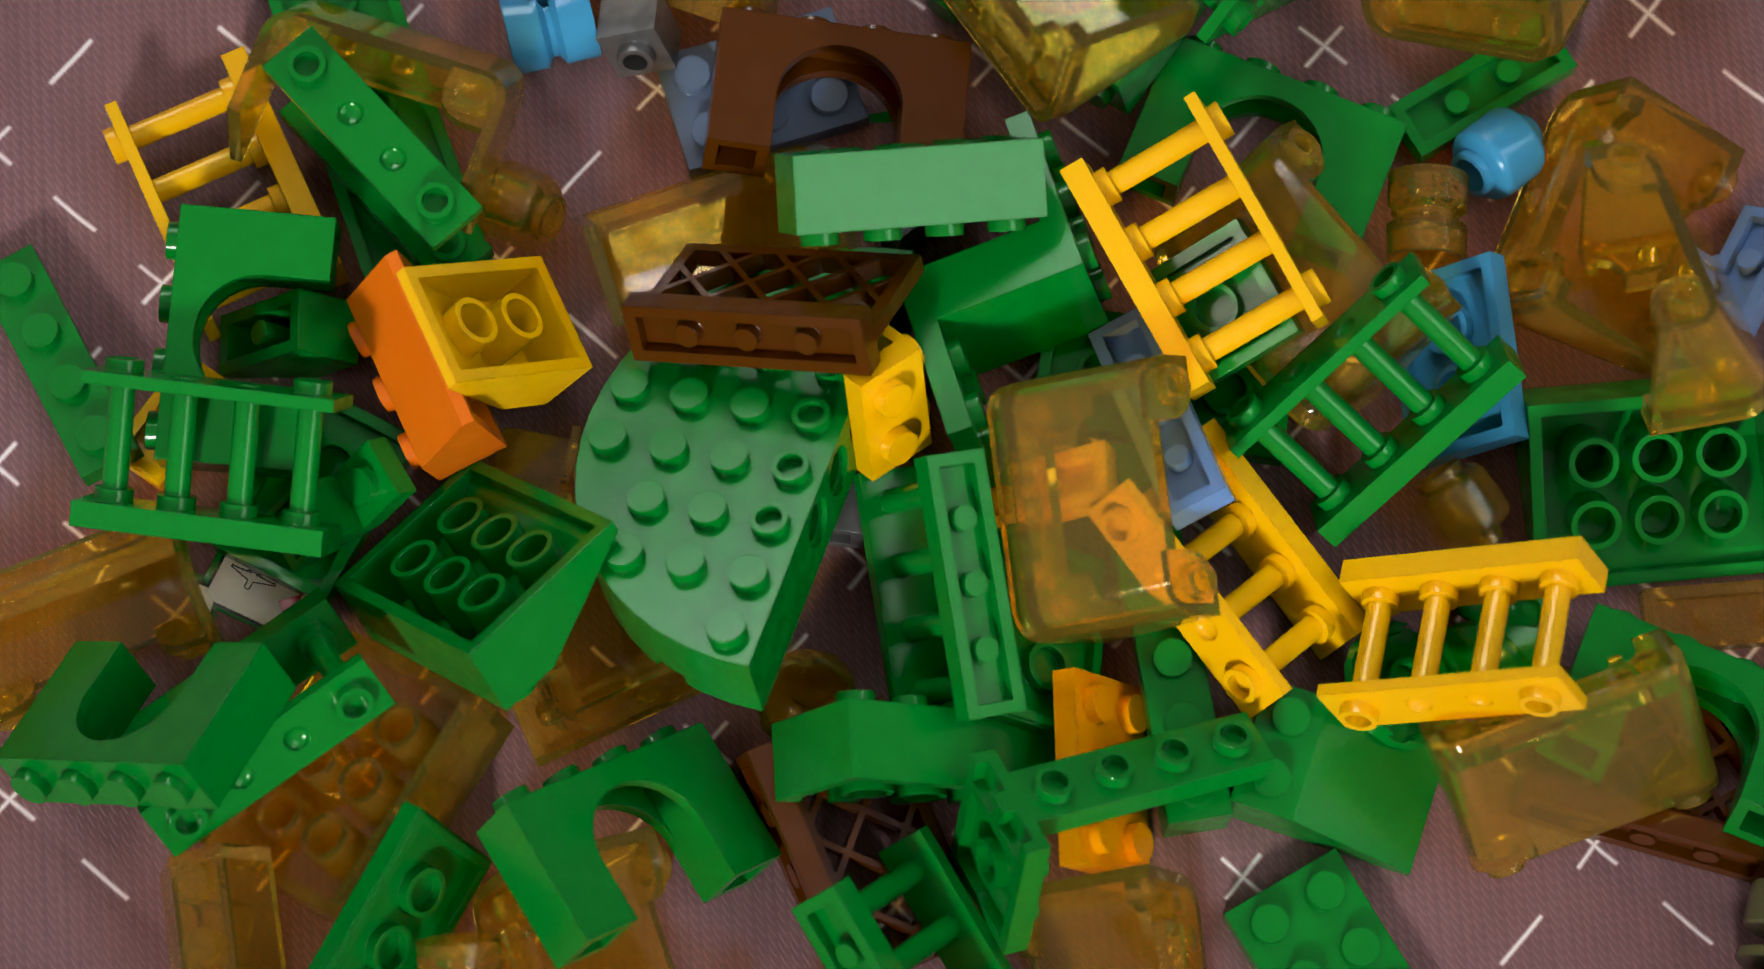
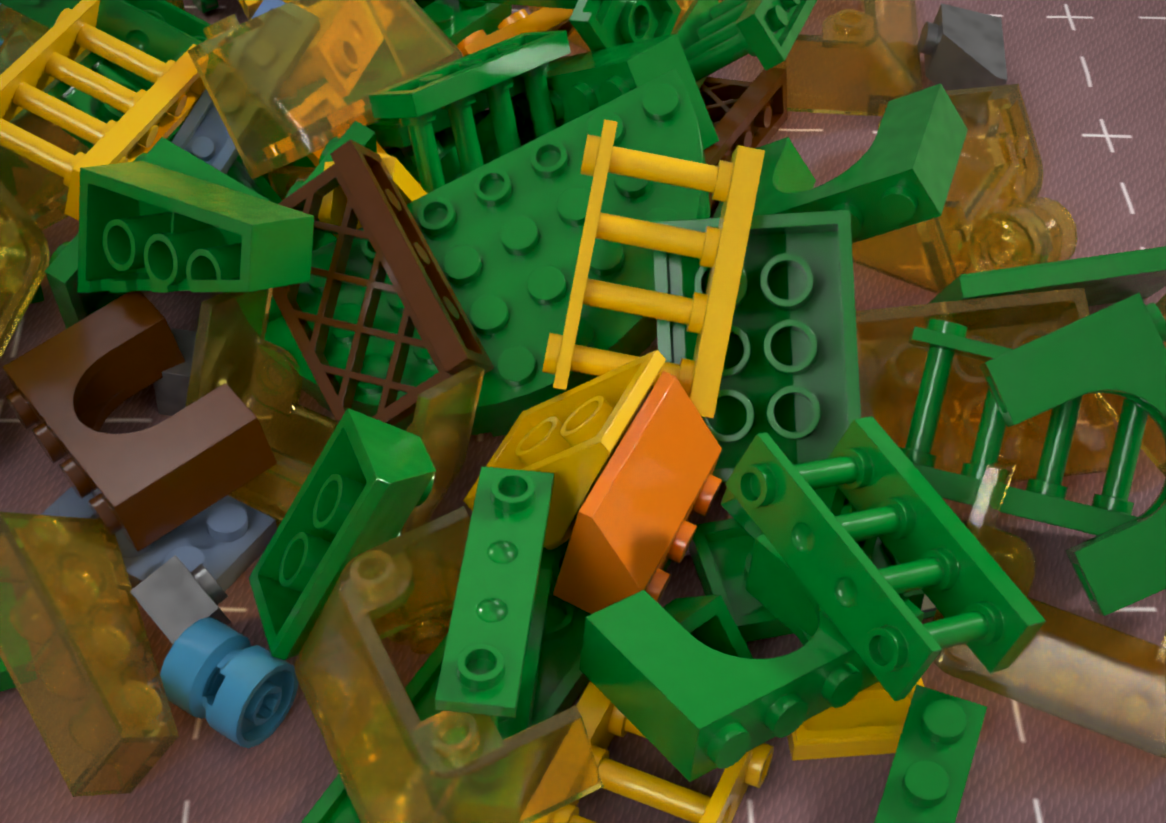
camera: 130 degrees left, 30 degrees down
none -> green slope [249,408,436,660]
none -> yellow fence [542,119,765,418]

